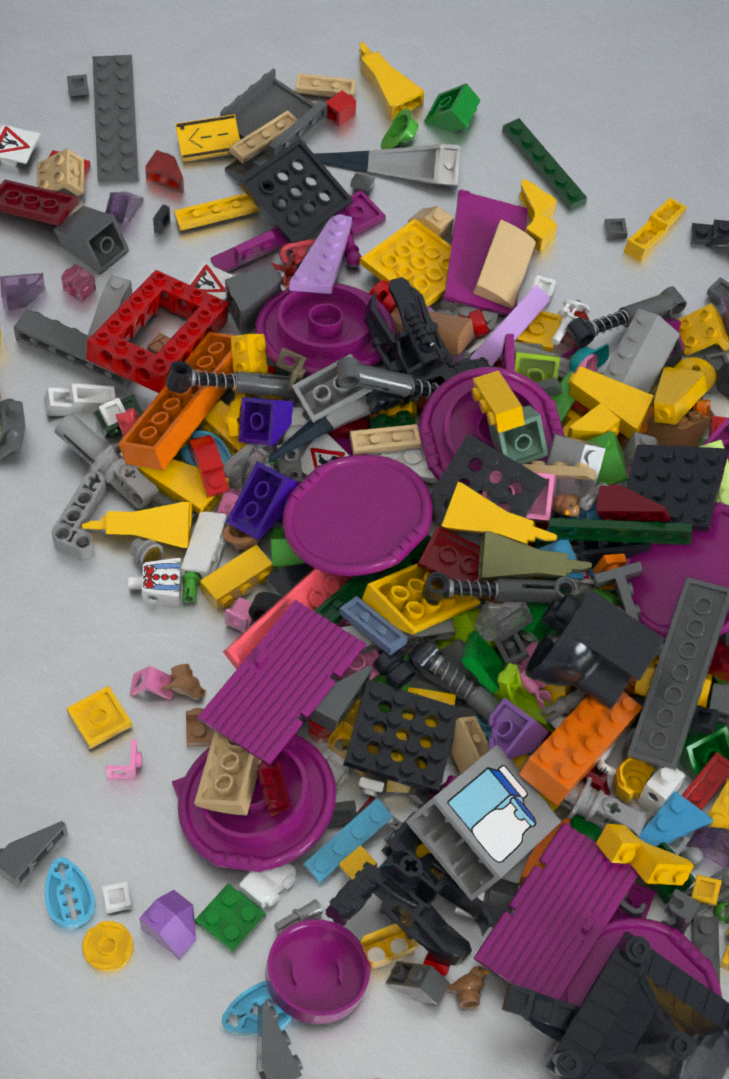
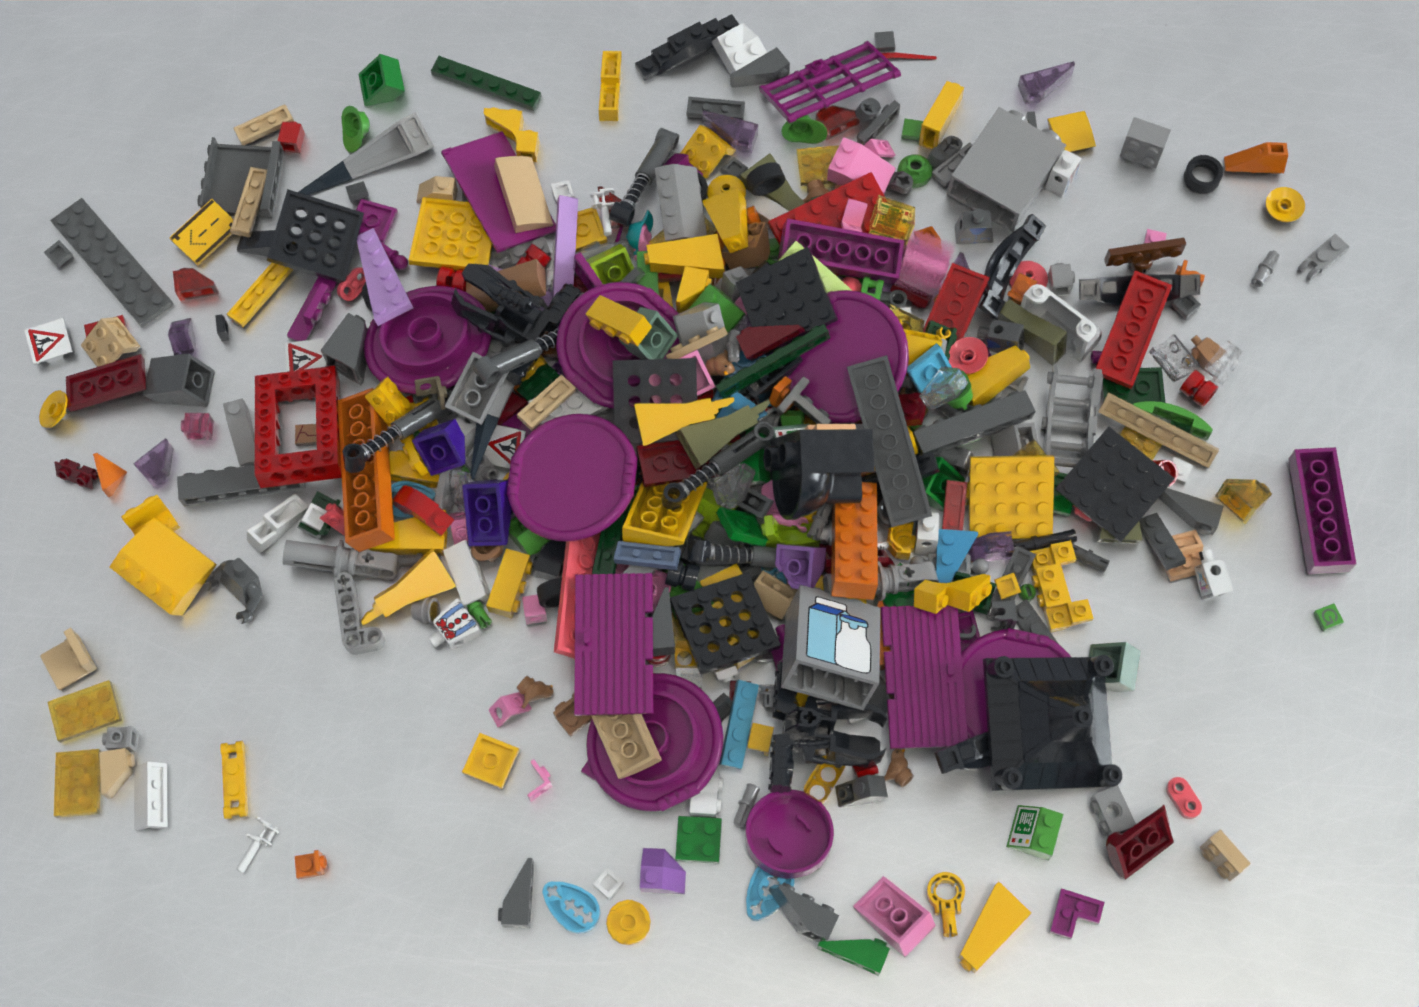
camera: 30 degrees left, 10 degrees up
dark red hinge [256,762,291,818] -> none
clear red bracket [271,253,298,287] -> none
yellow piece [359,42,424,120] -> none
dark grey tile [604,218,628,239] -> none

